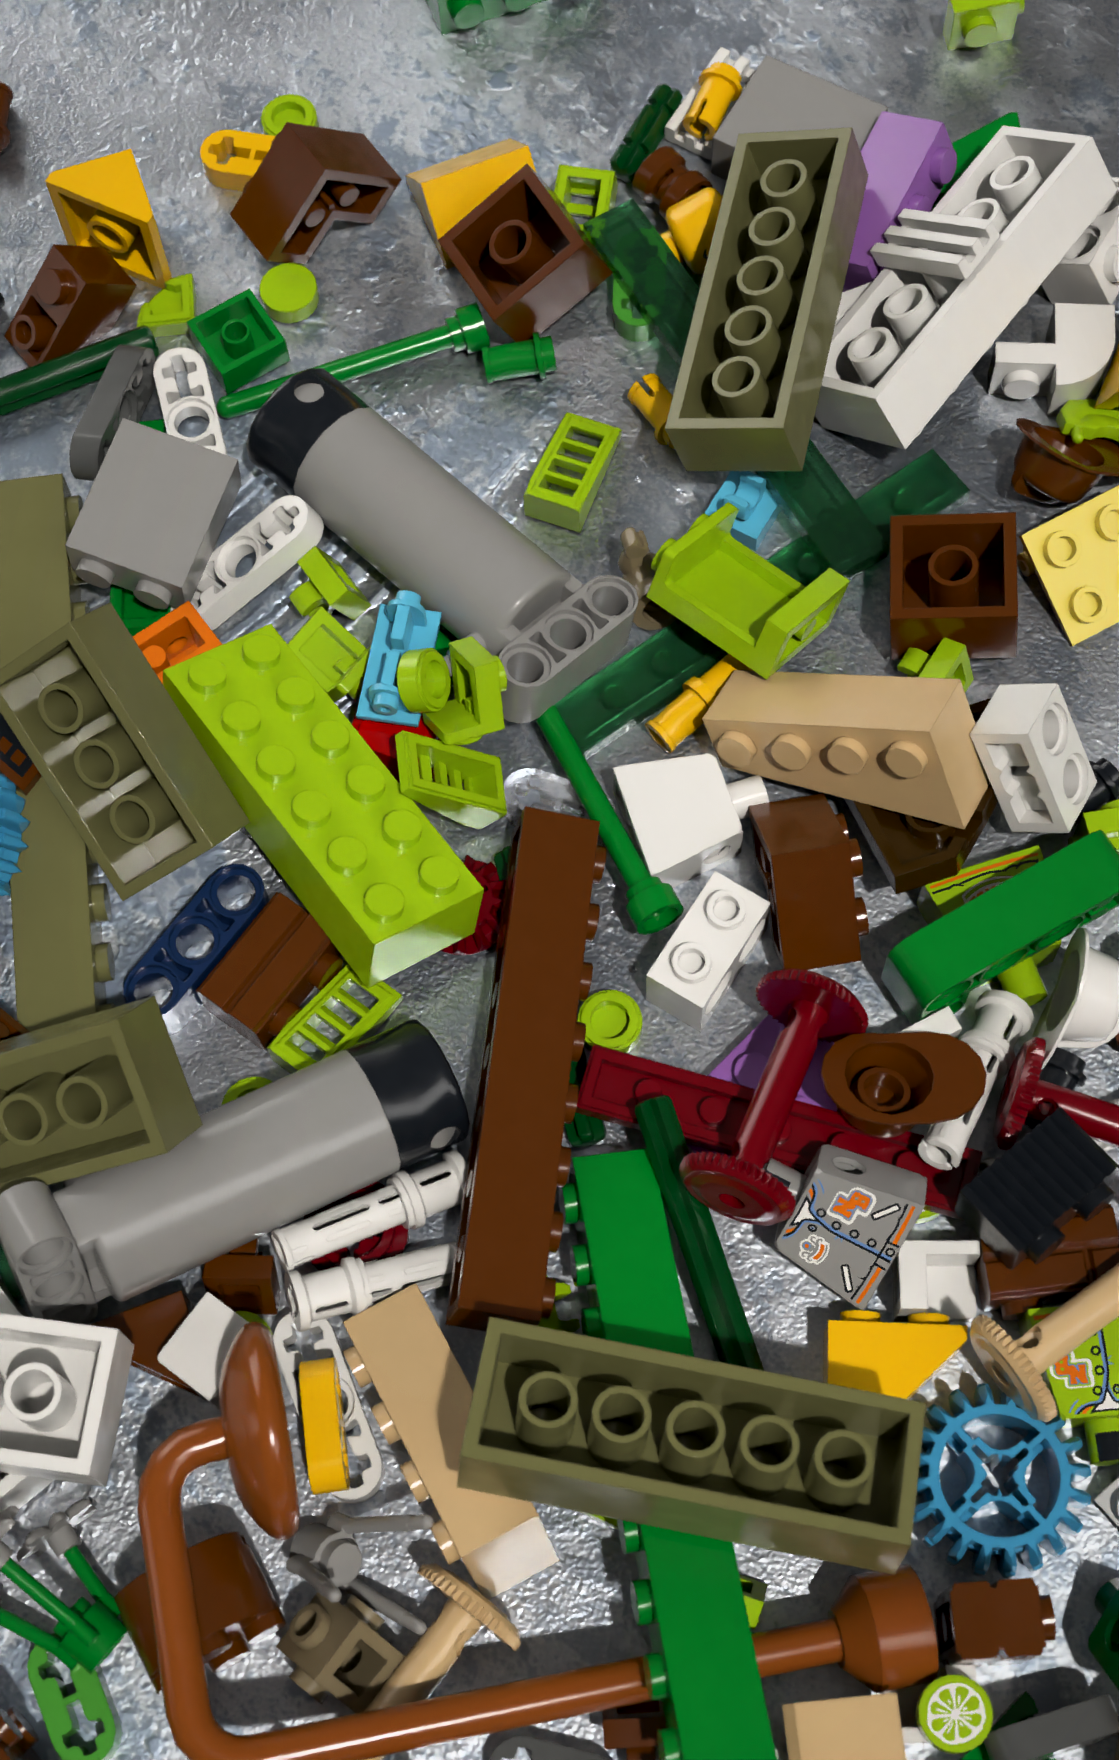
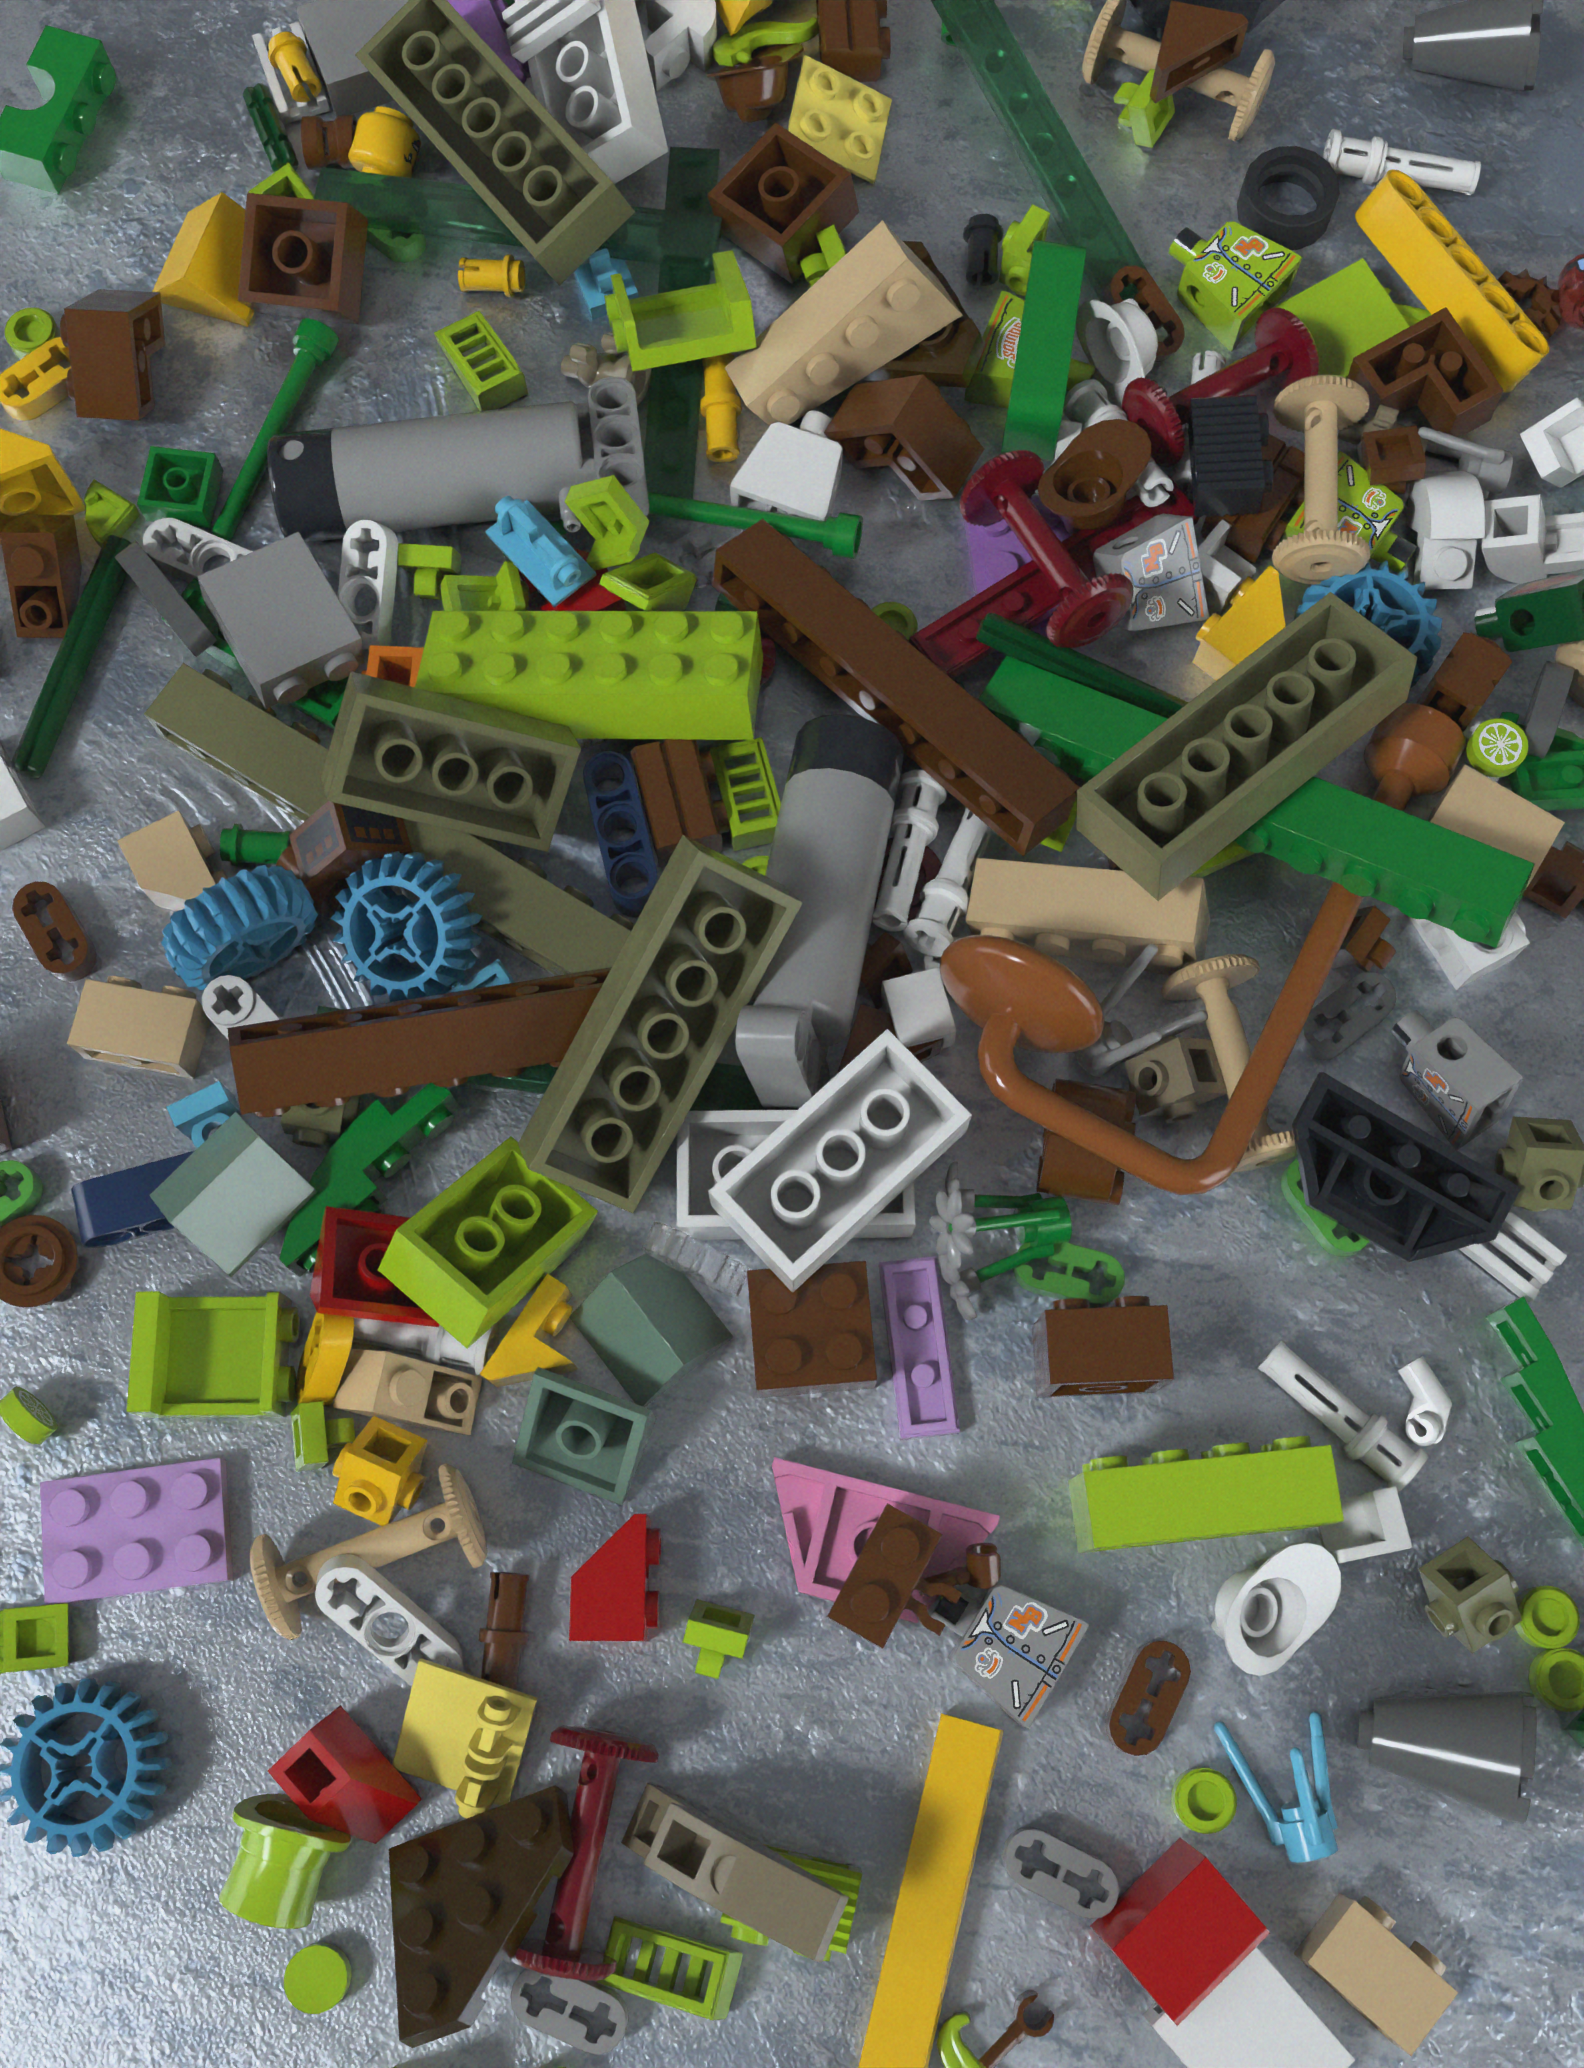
camera: 55 degrees left, 5 degrees up
lime tile [259,263,319,323] -> none
lime tile [397,648,451,714] -> none
green pin [482,332,557,384] -> none
white brick [646,871,771,1032] -> none
white brick [970,683,1097,833] -> none

